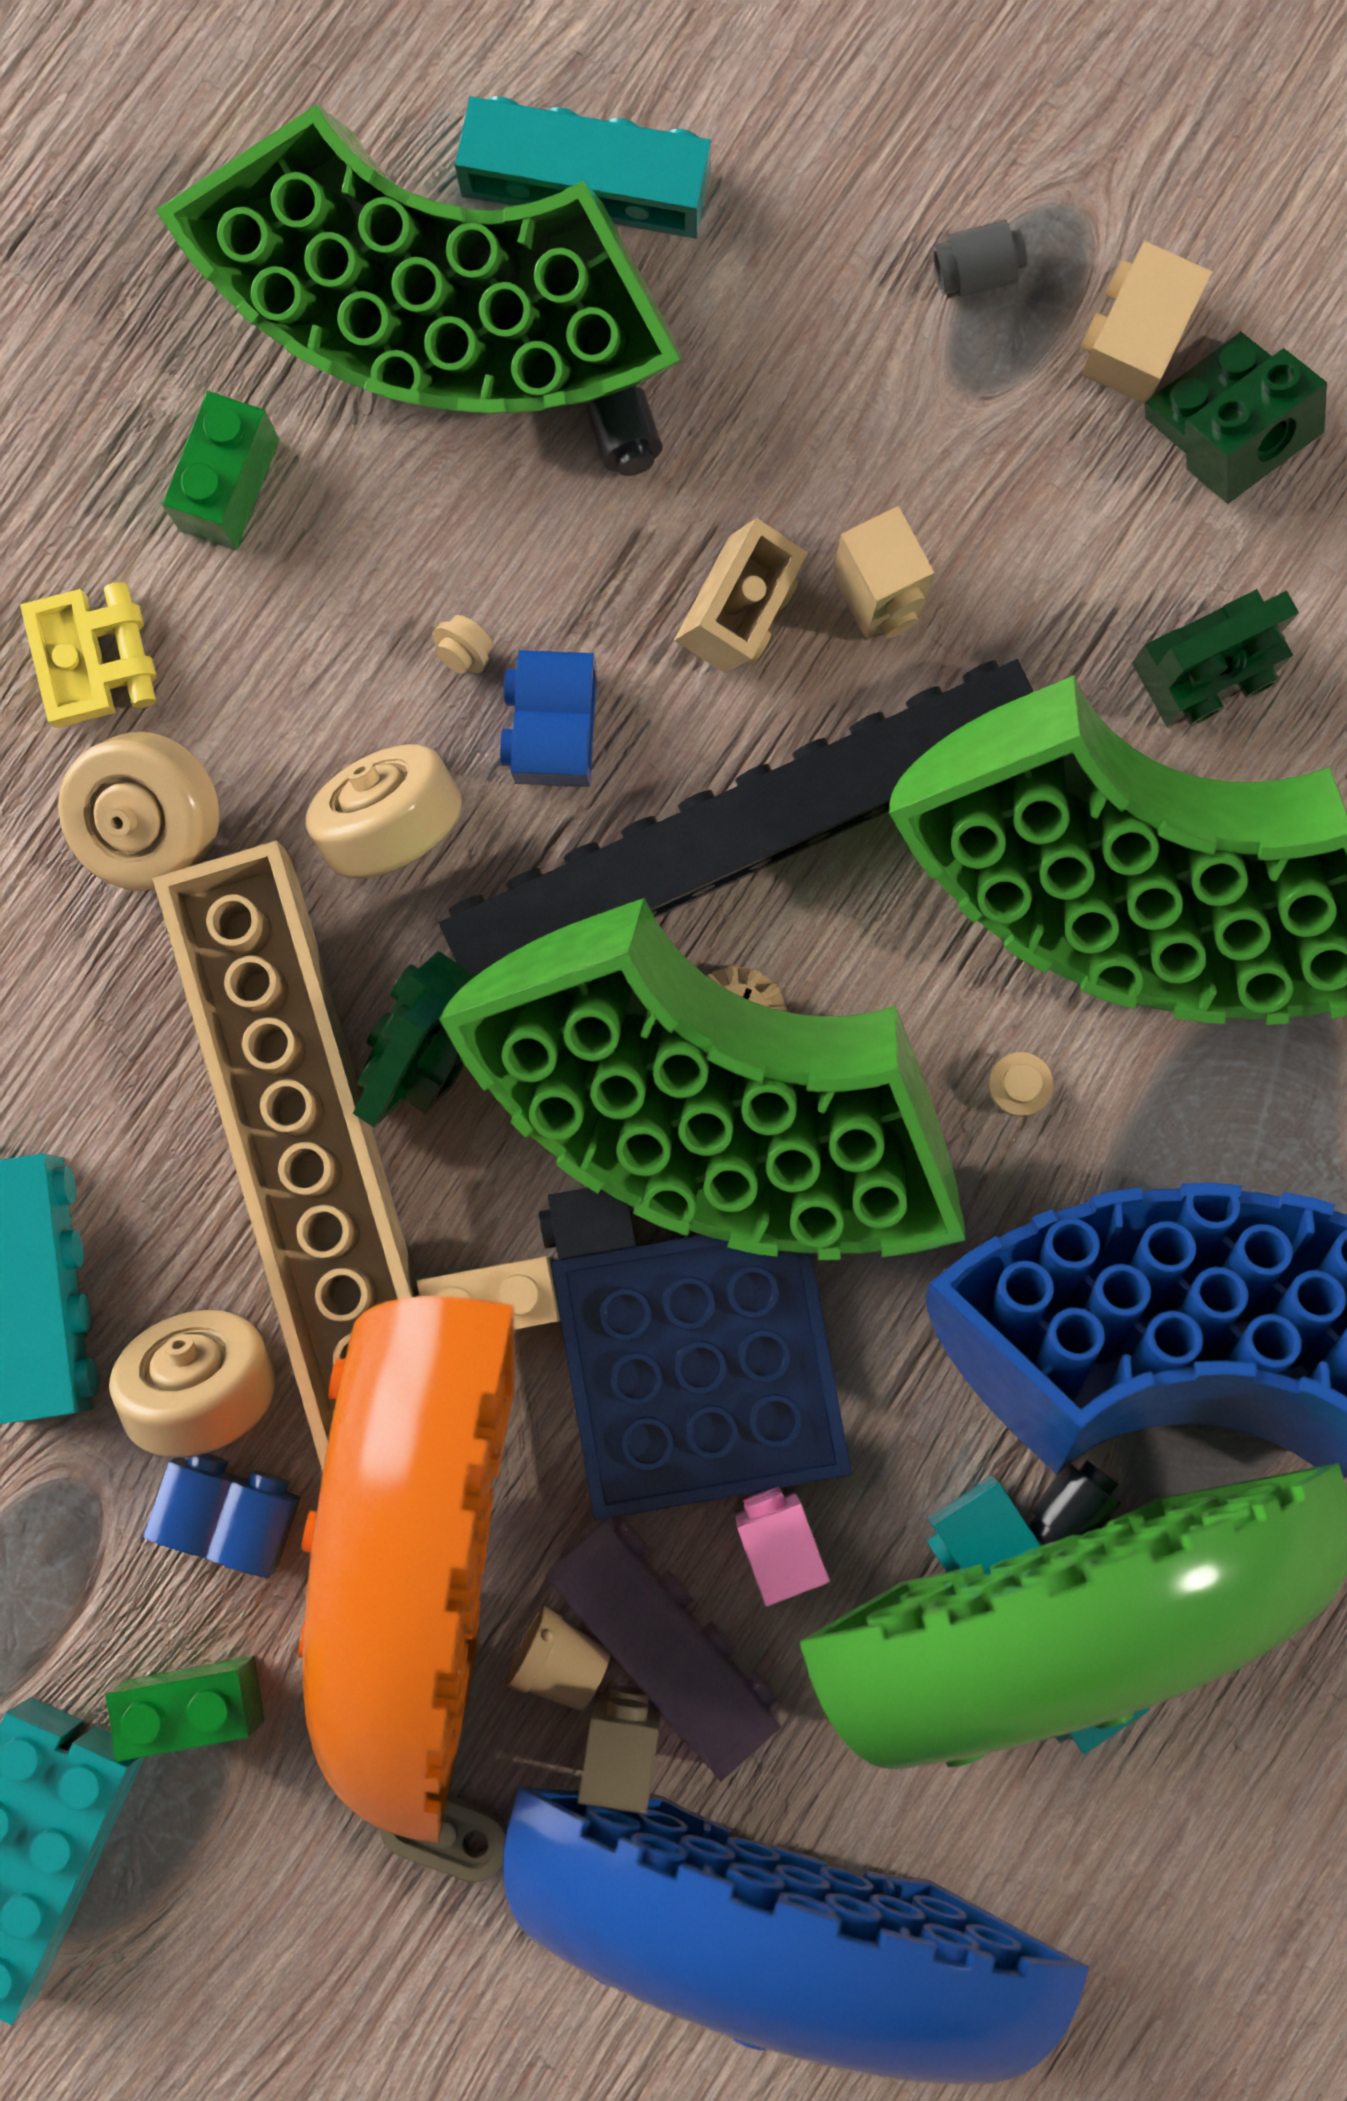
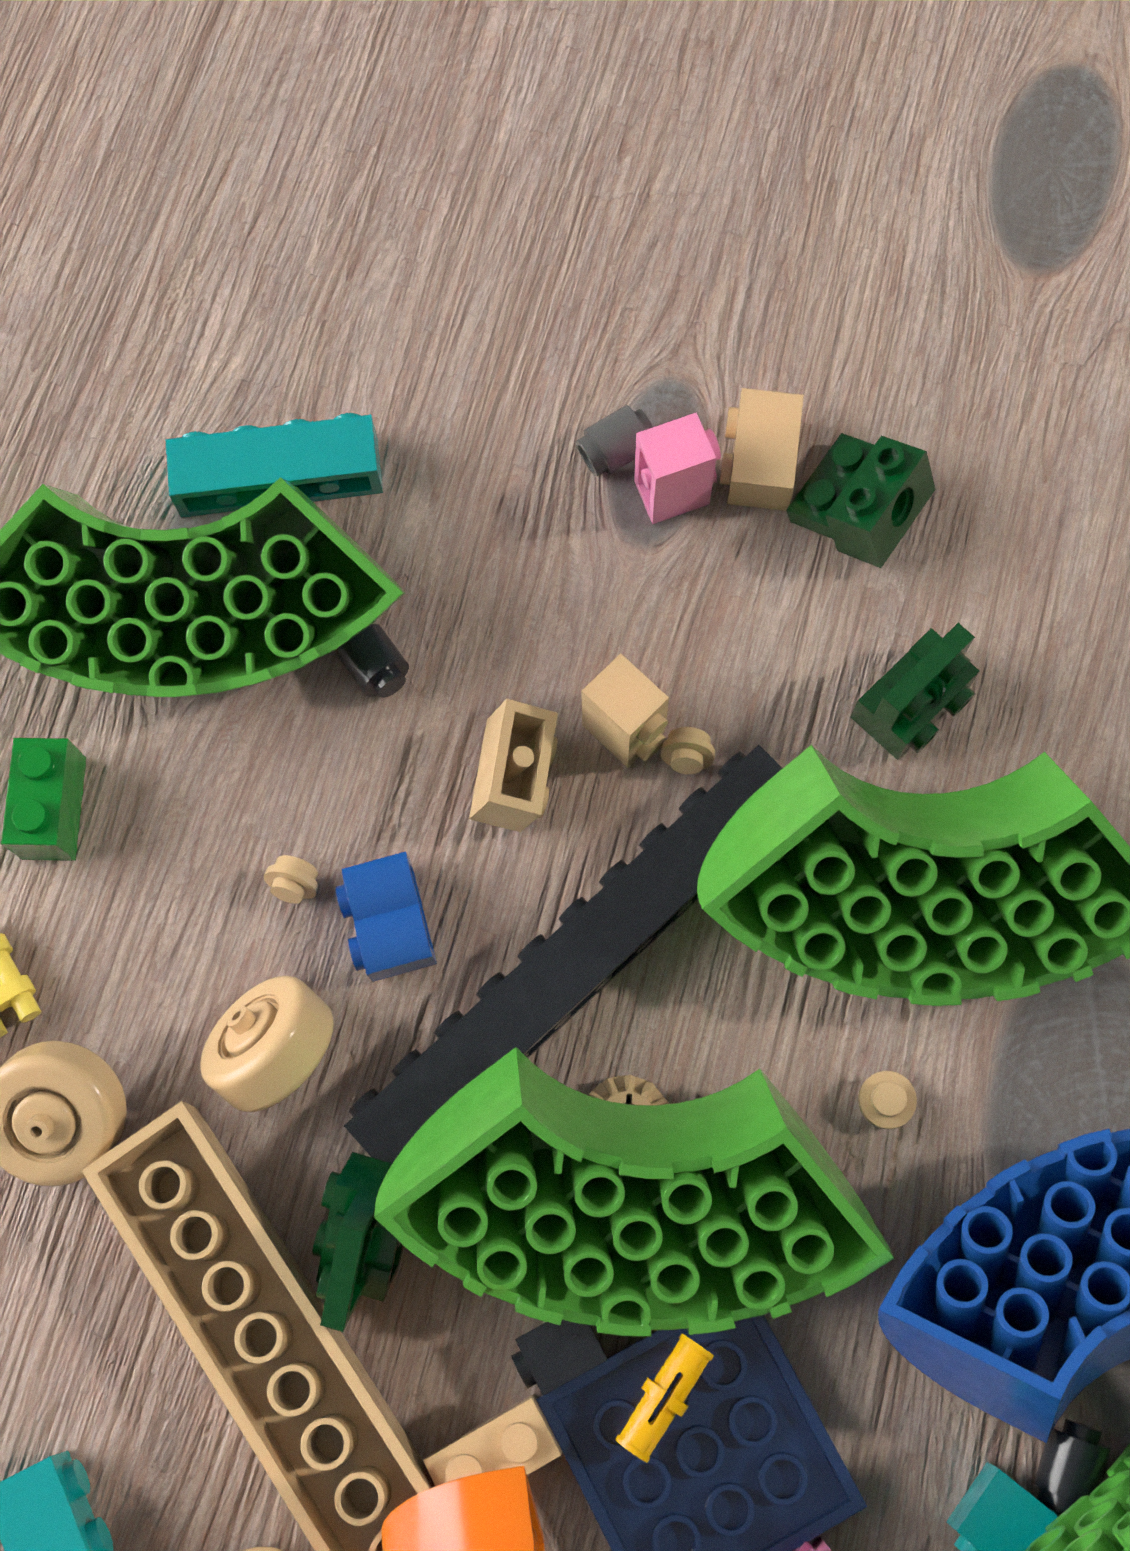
camera: 20 degrees left, 10 degrees down
none -> yellow pin [615,1333,714,1463]
none -> bright pink brick [634,412,721,525]
none -> tan plate [661,727,715,774]

